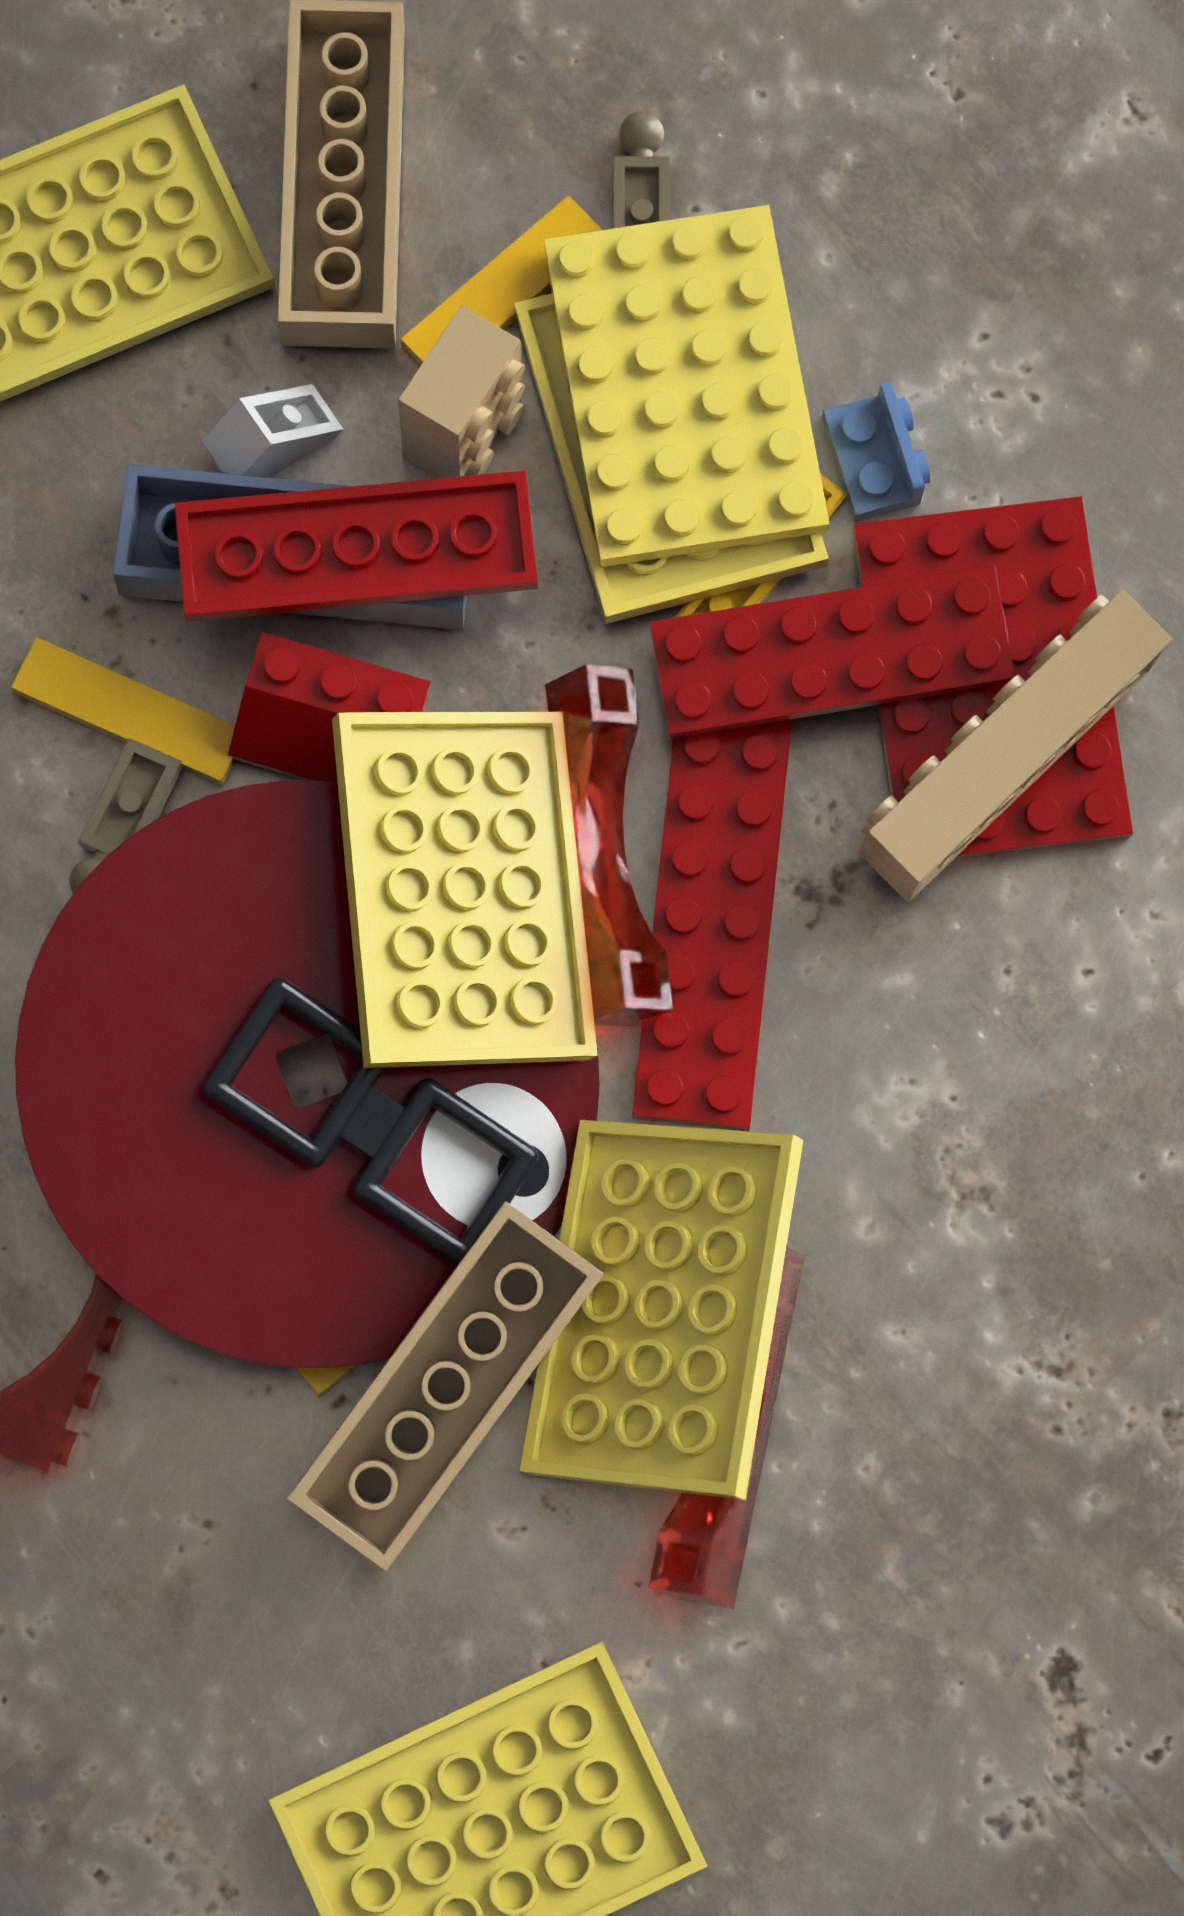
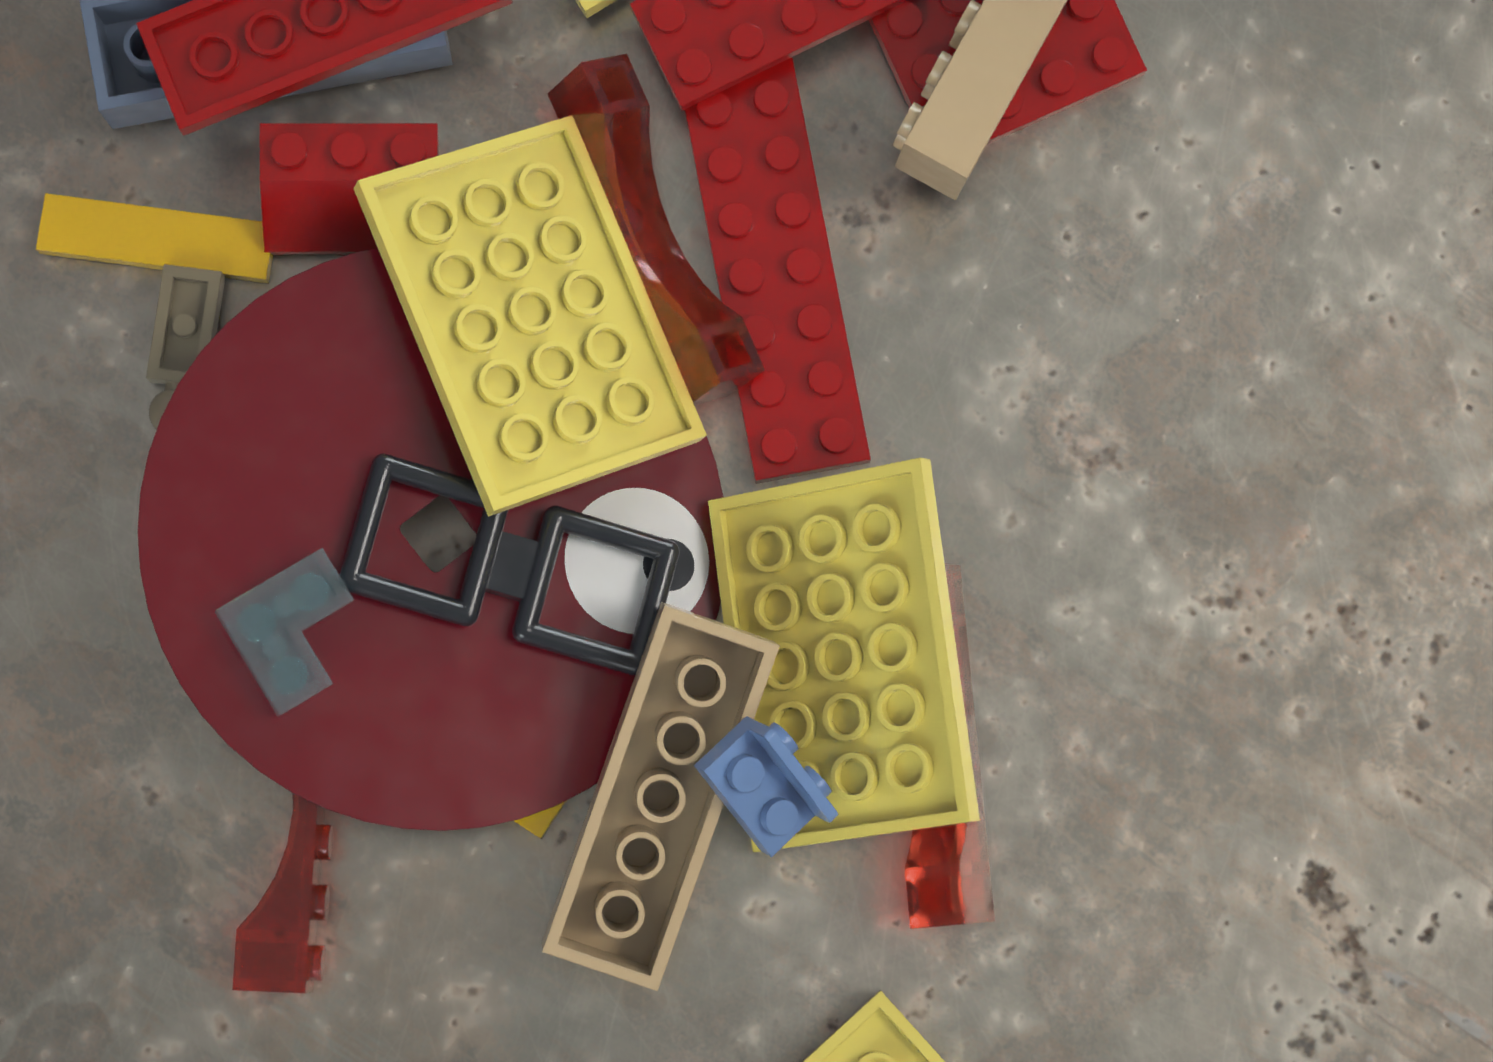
camera: 15 degrees left, 5 degrees up
none -> clear light blue plate [215,548,354,717]
none -> medium blue bracket [694,716,839,857]

